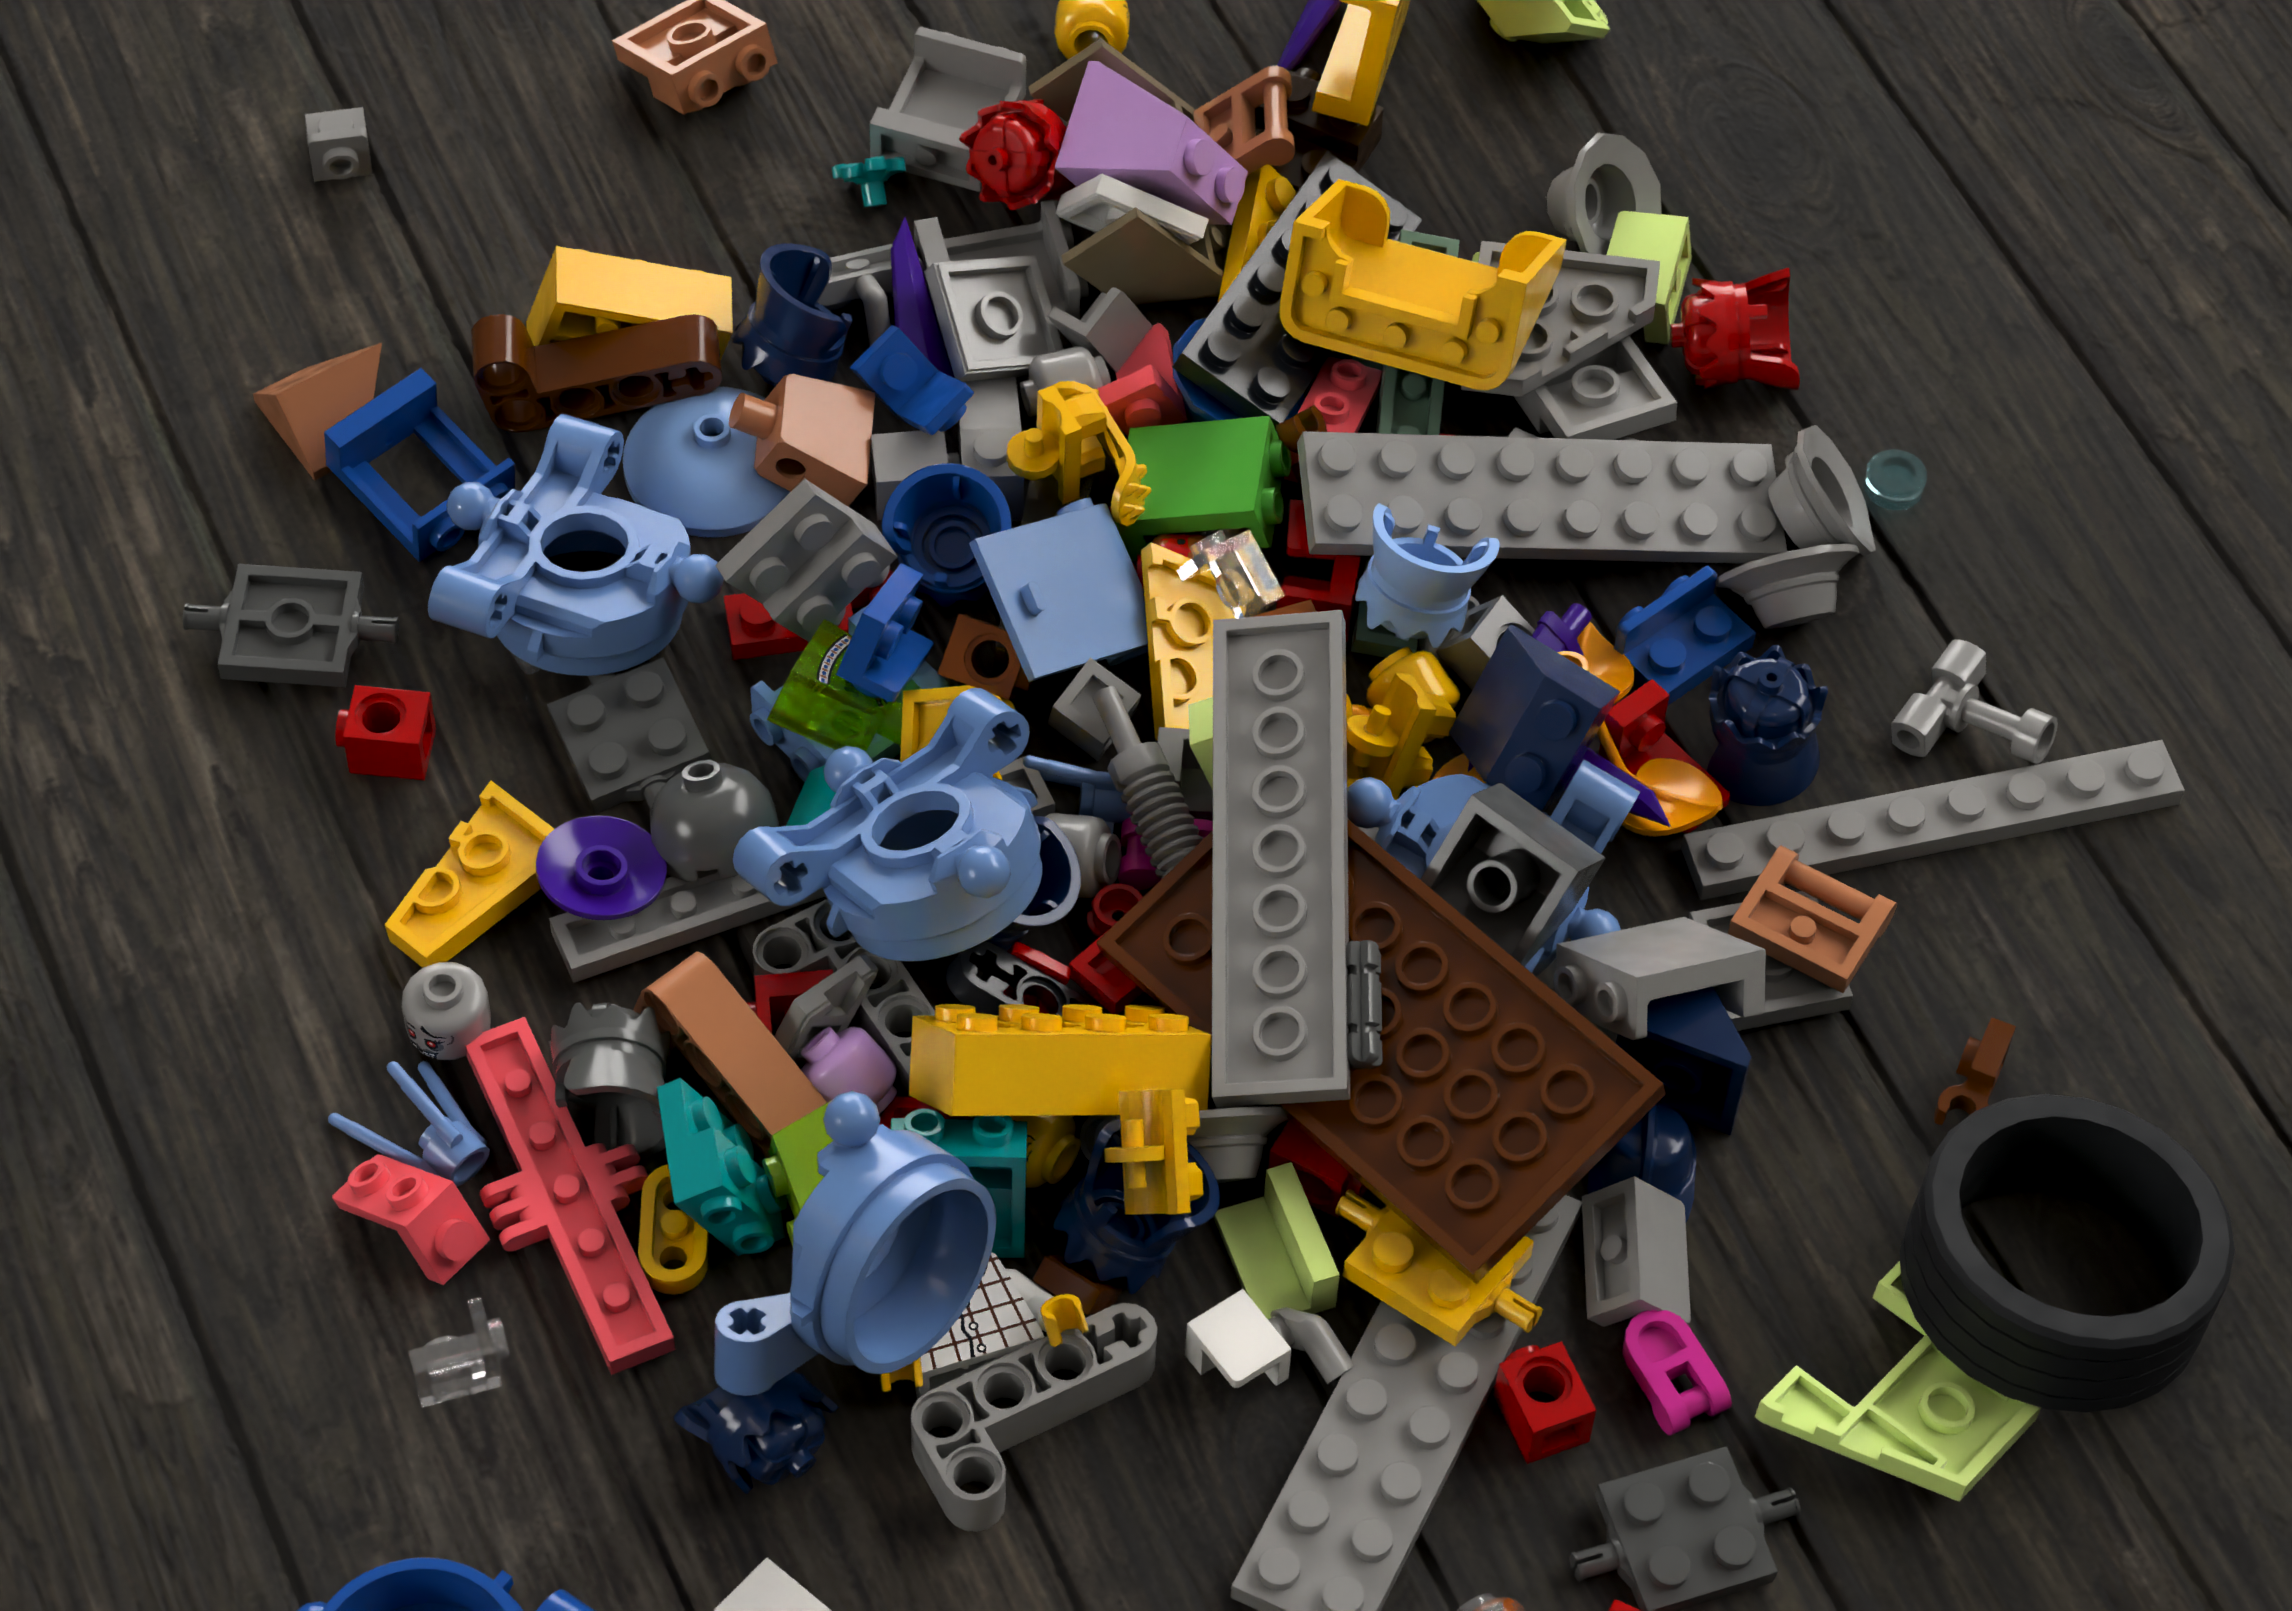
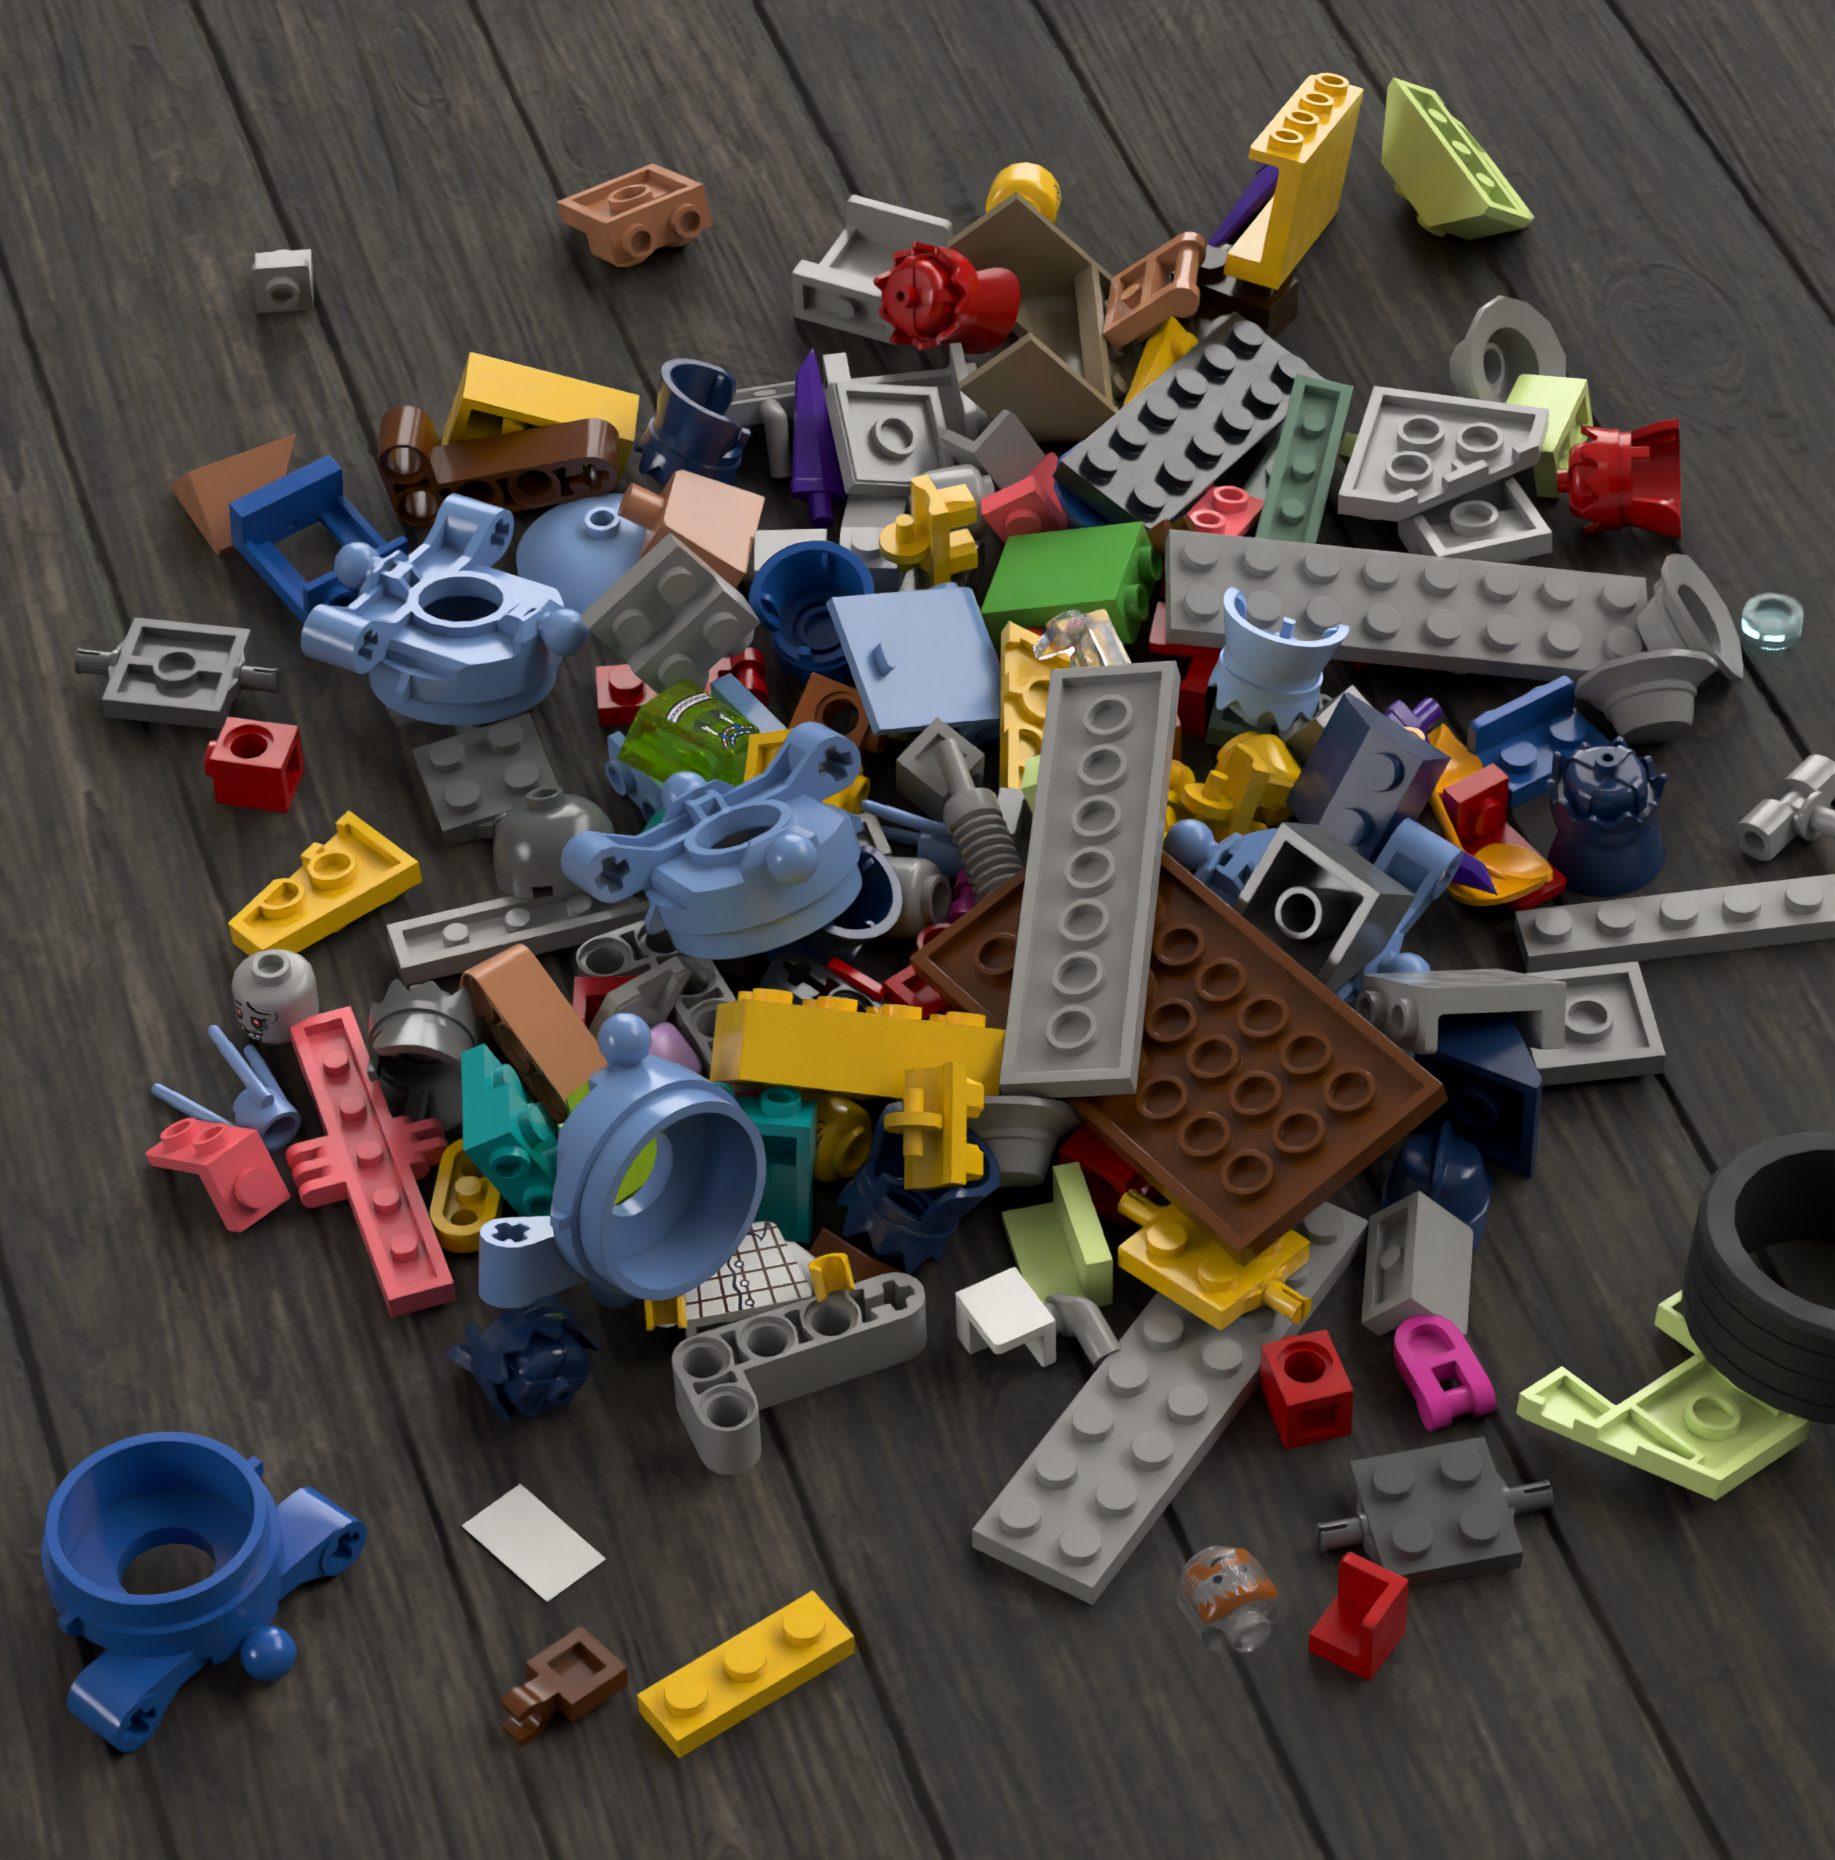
camera: 10 degrees right, 10 degrees down
clear bracket [408,1297,510,1407] -> none
dark purple dish [536,816,667,920] -> none
teal plant [831,156,906,208] -> none
blue bracket [836,563,934,702] -> none
blue bracket [849,325,974,435] -> none
yellow piece [1051,381,1152,526] -> none
lavender slope [1054,61,1248,225] -> none
white plate [1055,174,1209,245] -> none
yellow windscreen [1279,179,1567,391] -> none
dark grey axle [1346,940,1382,1070] -> none
nougat plate [1728,845,1897,993] -> none
reddish brown plate [1934,1017,2016,1126] -> none

